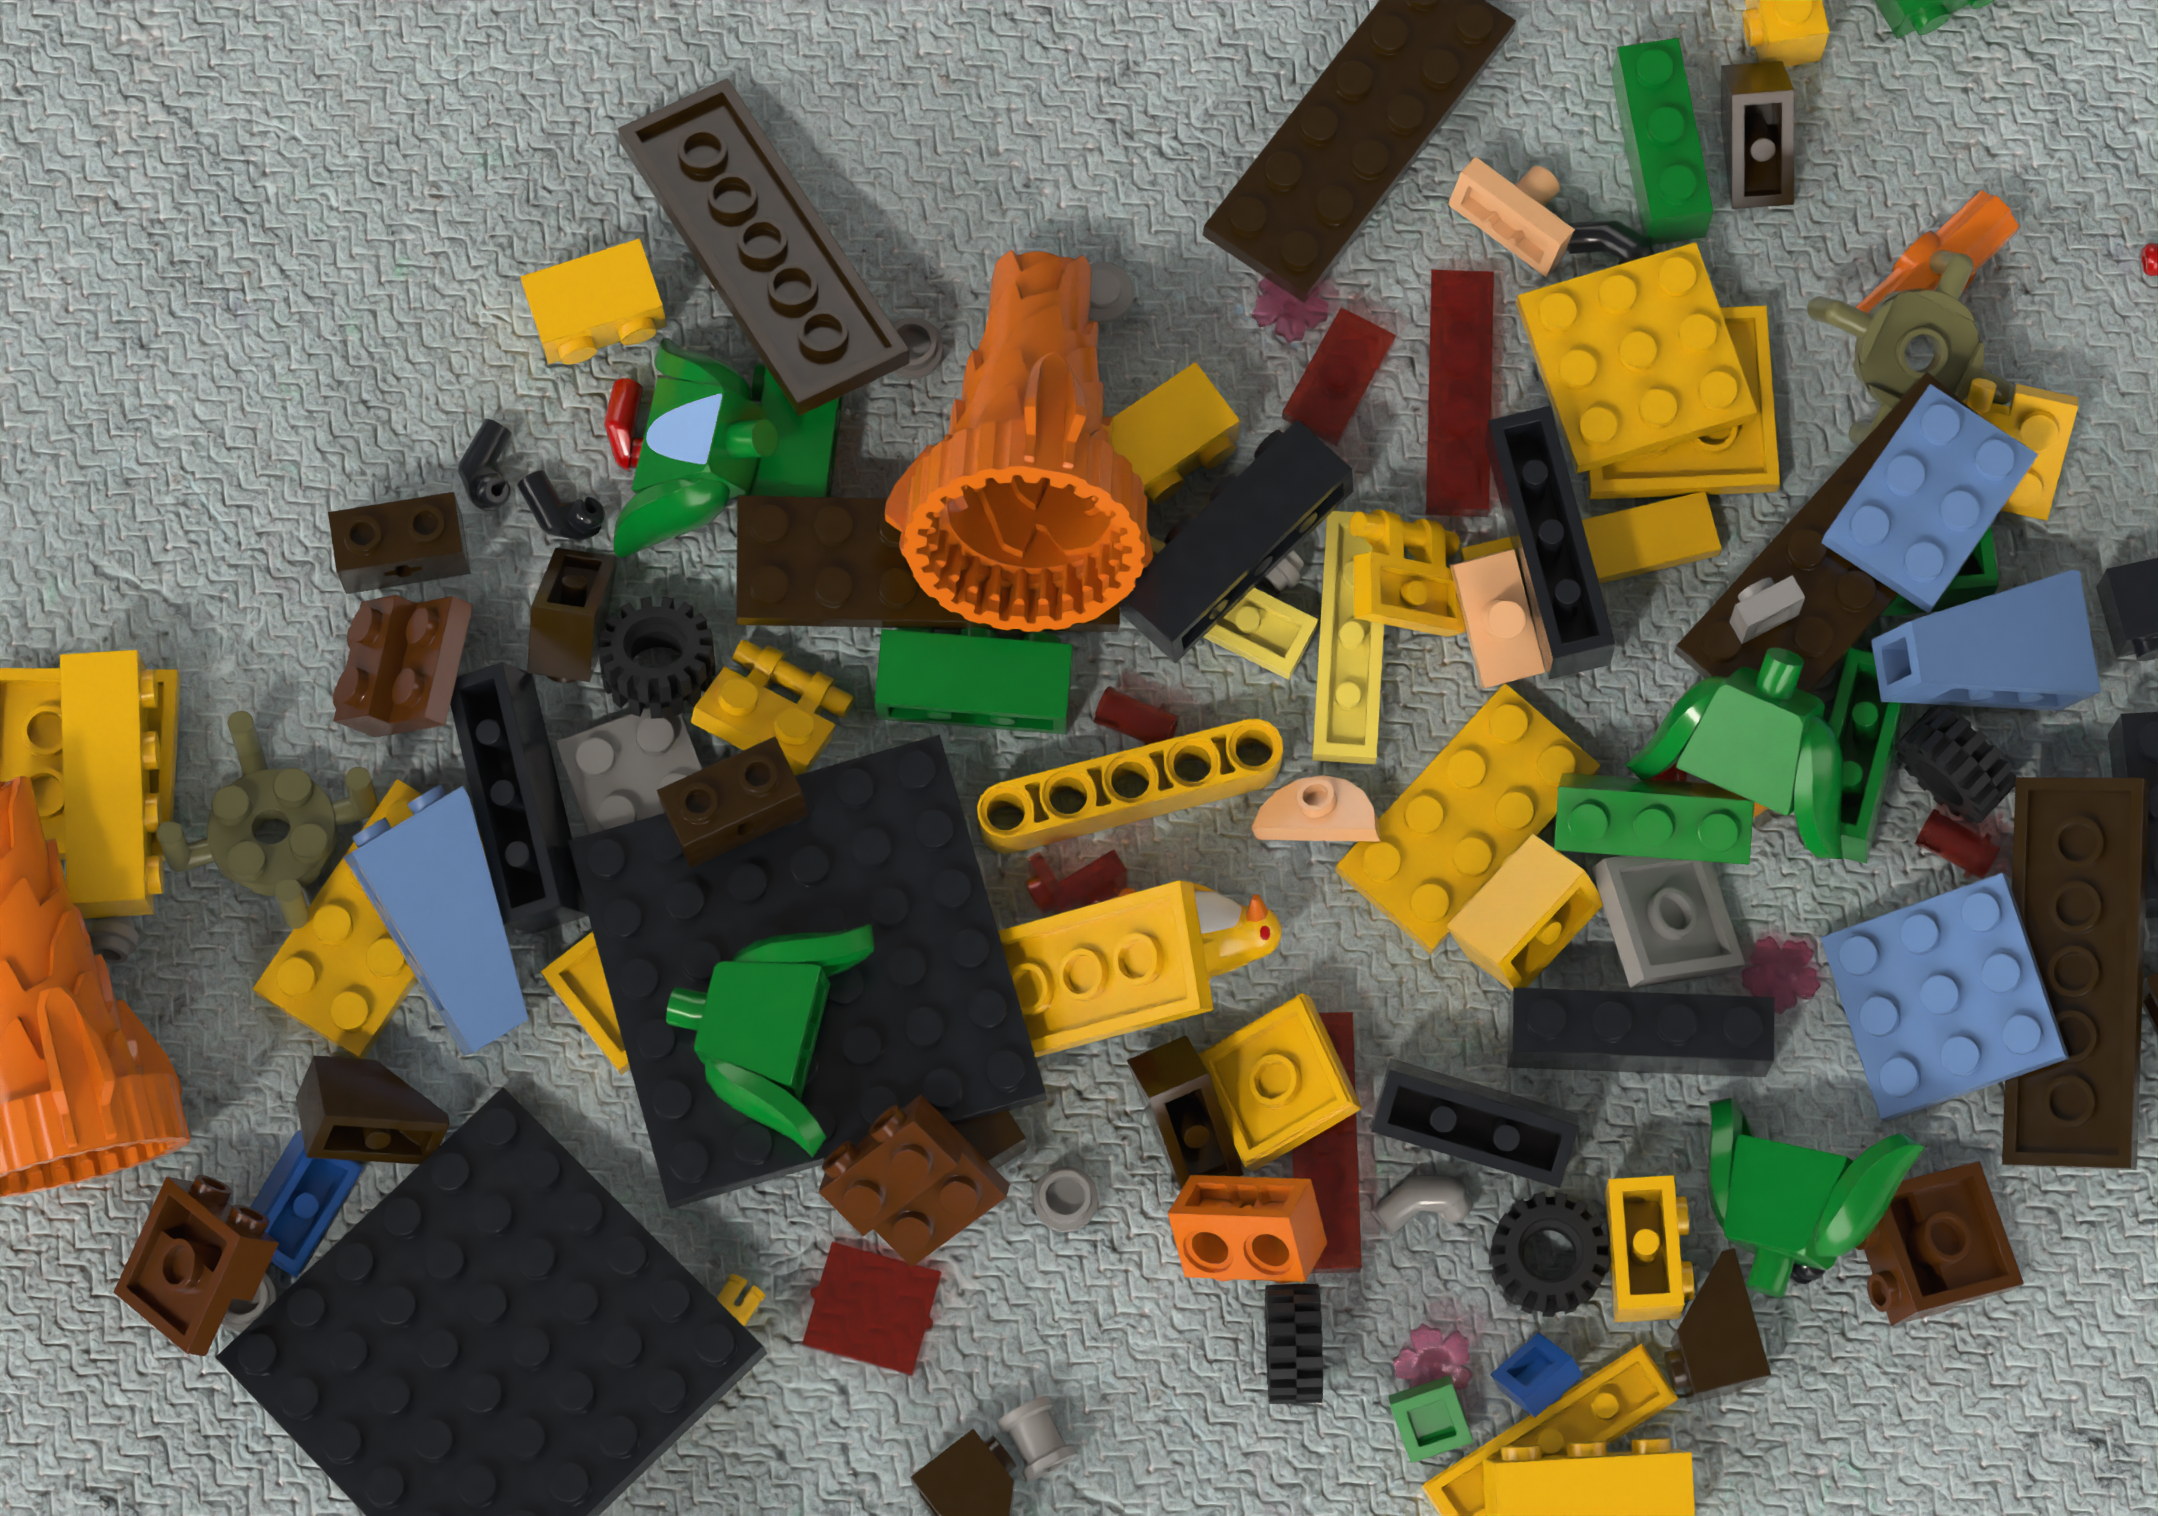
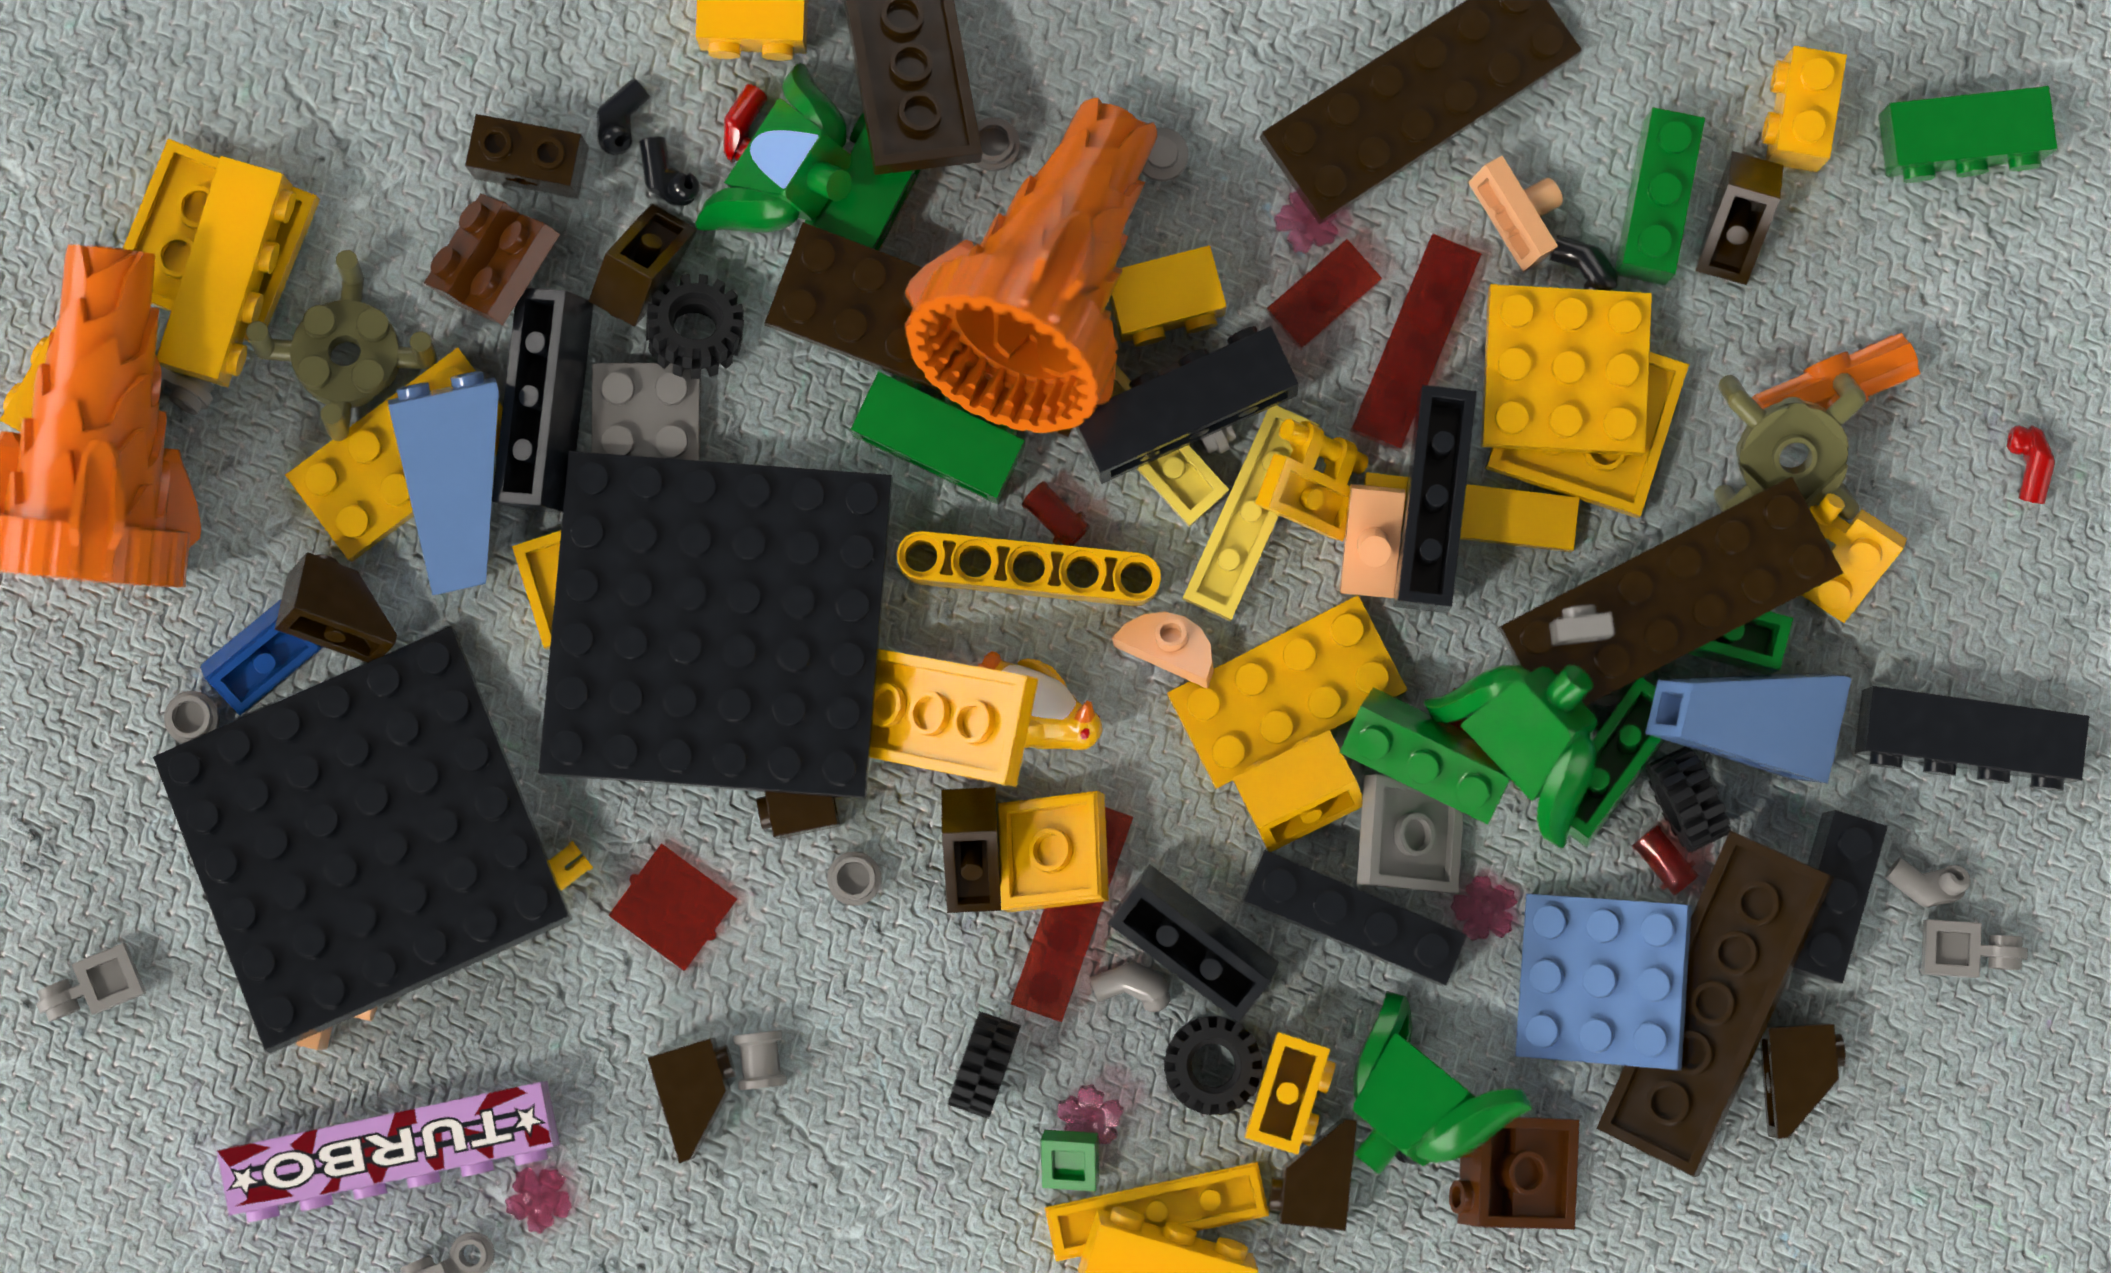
camera: 20 degrees right, 10 degrees up
reddish brown plate [113,1175,279,1356] -> none
dark brown brick [657,736,808,868] -> none
green torso [666,924,874,1158] -> none
yellow plate [690,639,855,776] -> none
reddish brown plate [818,1095,1010,1267] -> none
clear red bracket [1024,849,1128,915] -> none
orange brick [1168,1175,1327,1284] -> none
blue plate [1490,1332,1584,1418] -> none
medium blue plate [1821,384,2038,614] -> none

